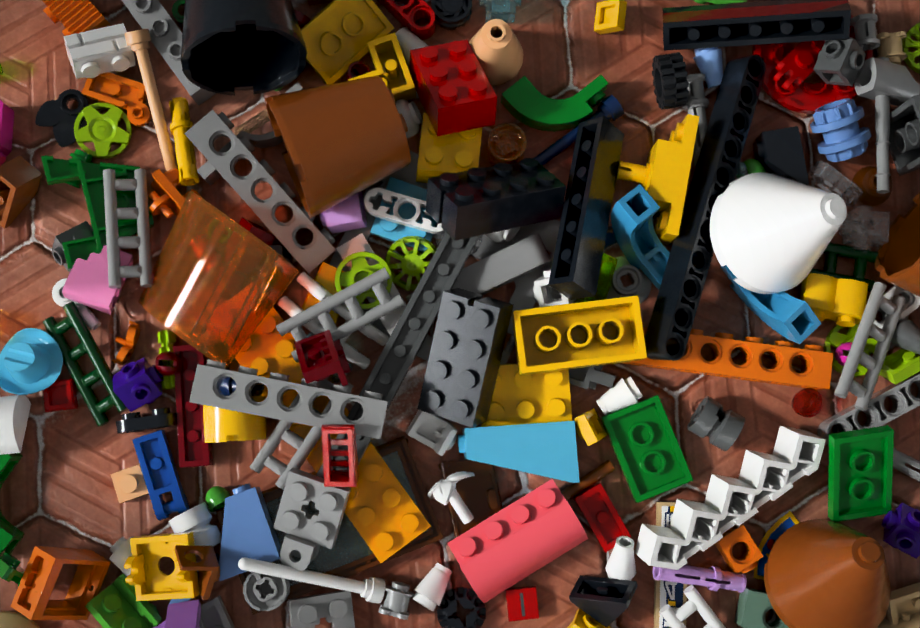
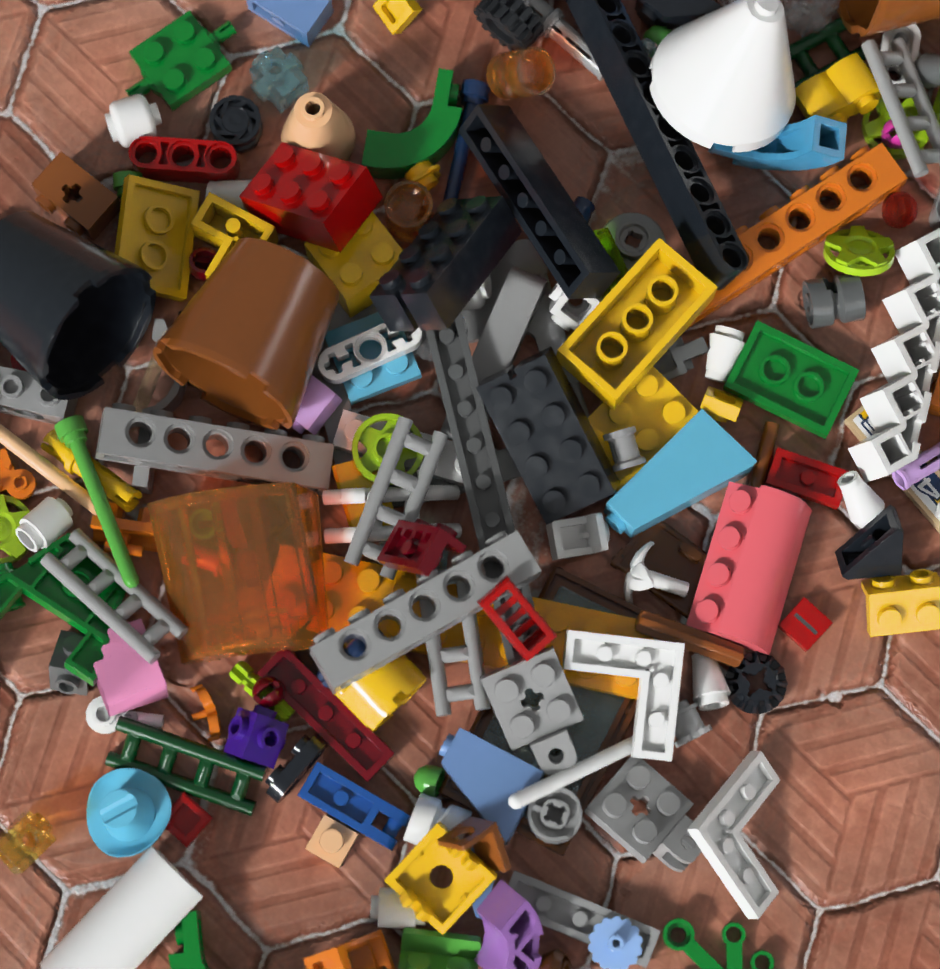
camera: 40 degrees left, 5 degrees down
lime wheel [385,236,437,291] -> none
dark azure arch [611,184,670,290] -> none
yellow brick [616,114,700,245] -> none
none -> white brick [15,497,73,552]
none -> bright green piece [54,415,139,588]
none -> yellow plate [405,161,441,194]
none -> clear orange wheel [486,46,556,100]
none -> white plate [562,630,685,762]
none -> light grey bush [603,426,646,472]
none -> dark orange axle [635,610,745,667]
none -> lime wheel [823,225,895,276]

